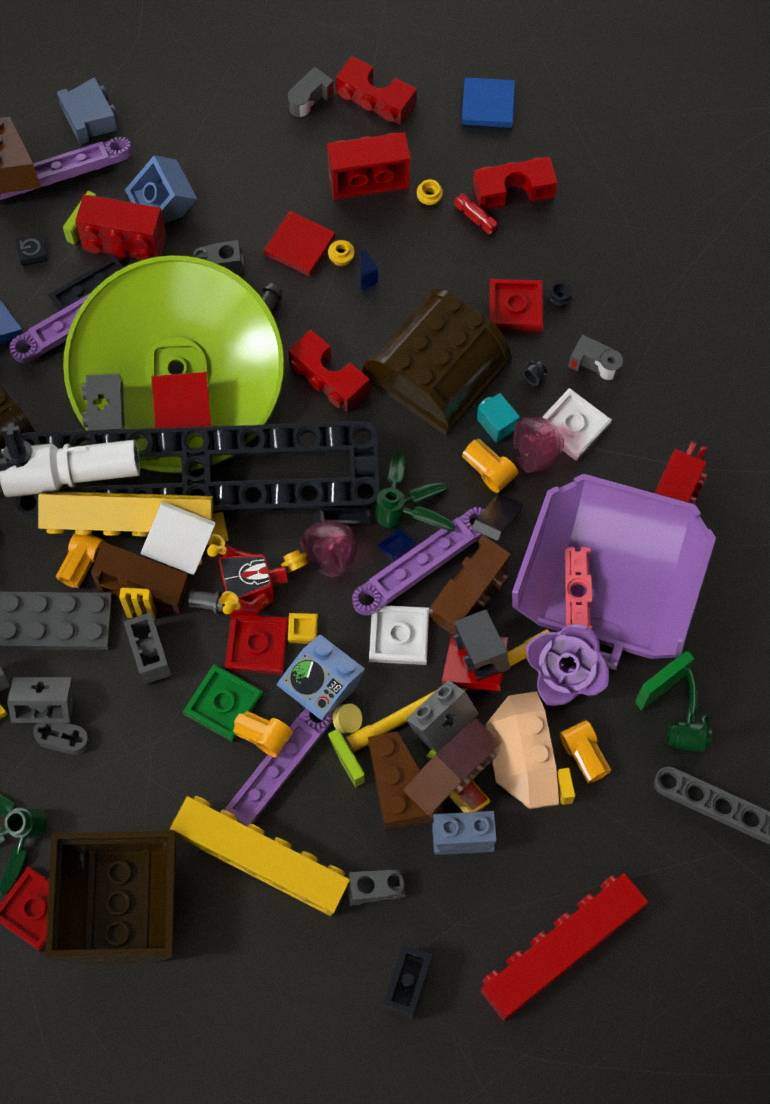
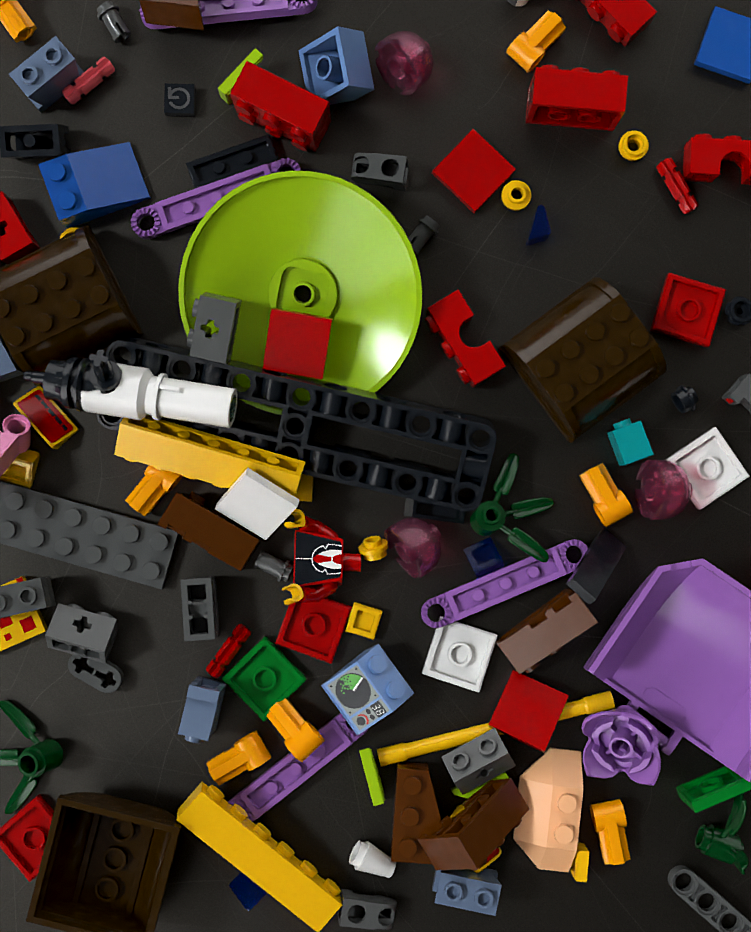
camera: 15 degrees right, 20 degrees up
yellow tile [119,587,156,620] -> none
light yellow tile [332,704,362,733] -> none
black brick [452,610,510,681] -> none
coral piece [565,547,592,630] -> none
none -> sand blue hips [178,676,227,744]
none -> red axle [206,624,251,678]
none -> light orange piece [206,730,271,786]
none -> clear blue slope [229,872,267,912]
none -> white cone [349,840,396,878]
none -> clear pink cylinder [375,31,434,95]
none -> light orange piece [506,10,566,73]

